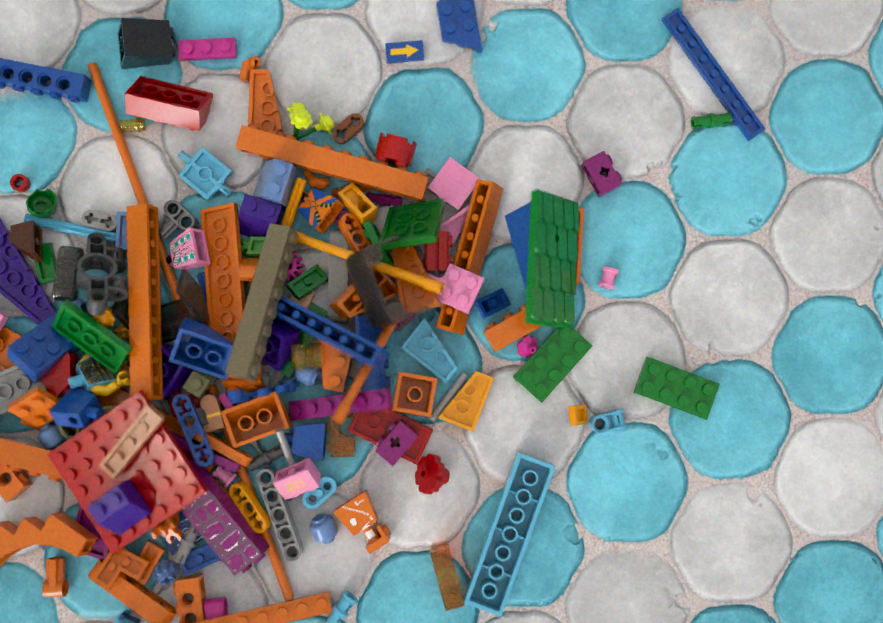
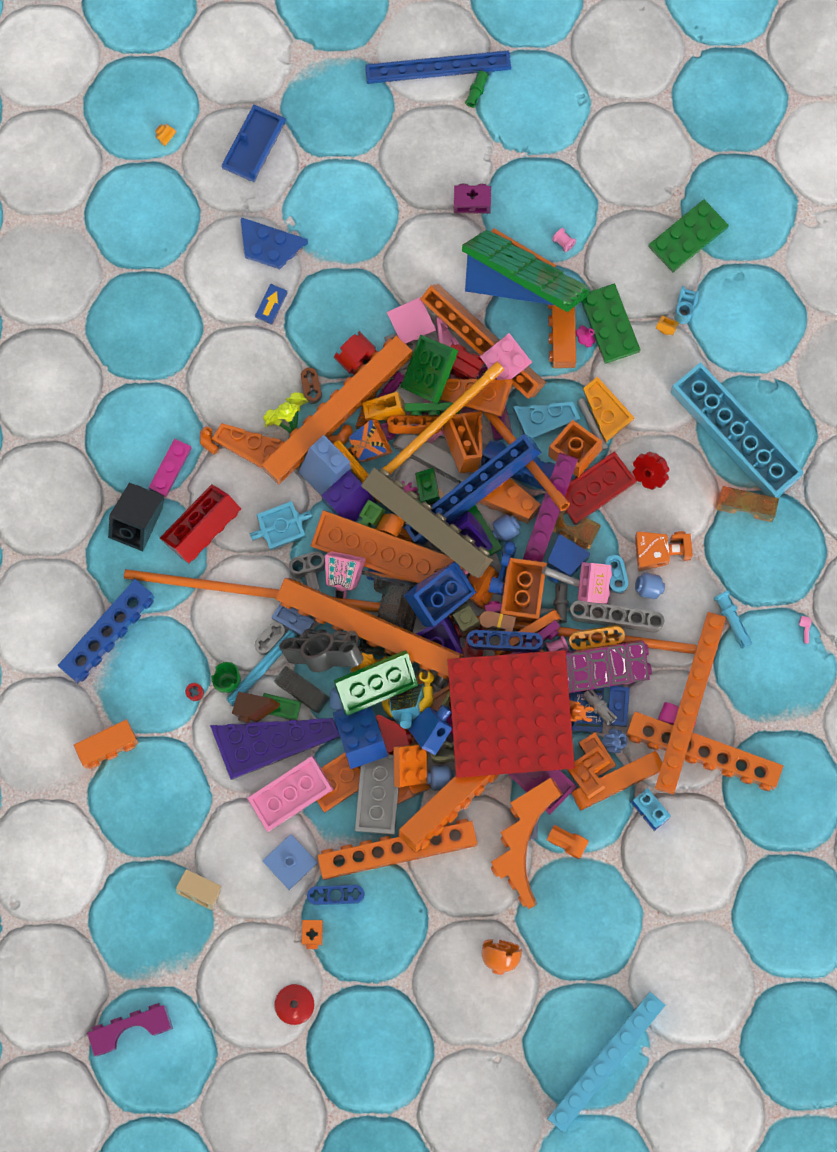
camera: 55 degrees left, 10 degrees down
dark purple slope [87,479,152,535] -> none
nougat plate [99,404,166,479] -> none
clear yellow pin [119,117,146,133] -> none
clear yellow wheel [291,342,323,370] -> none
clear smoke windscreen [346,234,429,329] -> none
magenta brick [375,420,419,466] -> none
blue slope [474,288,511,319] -> none

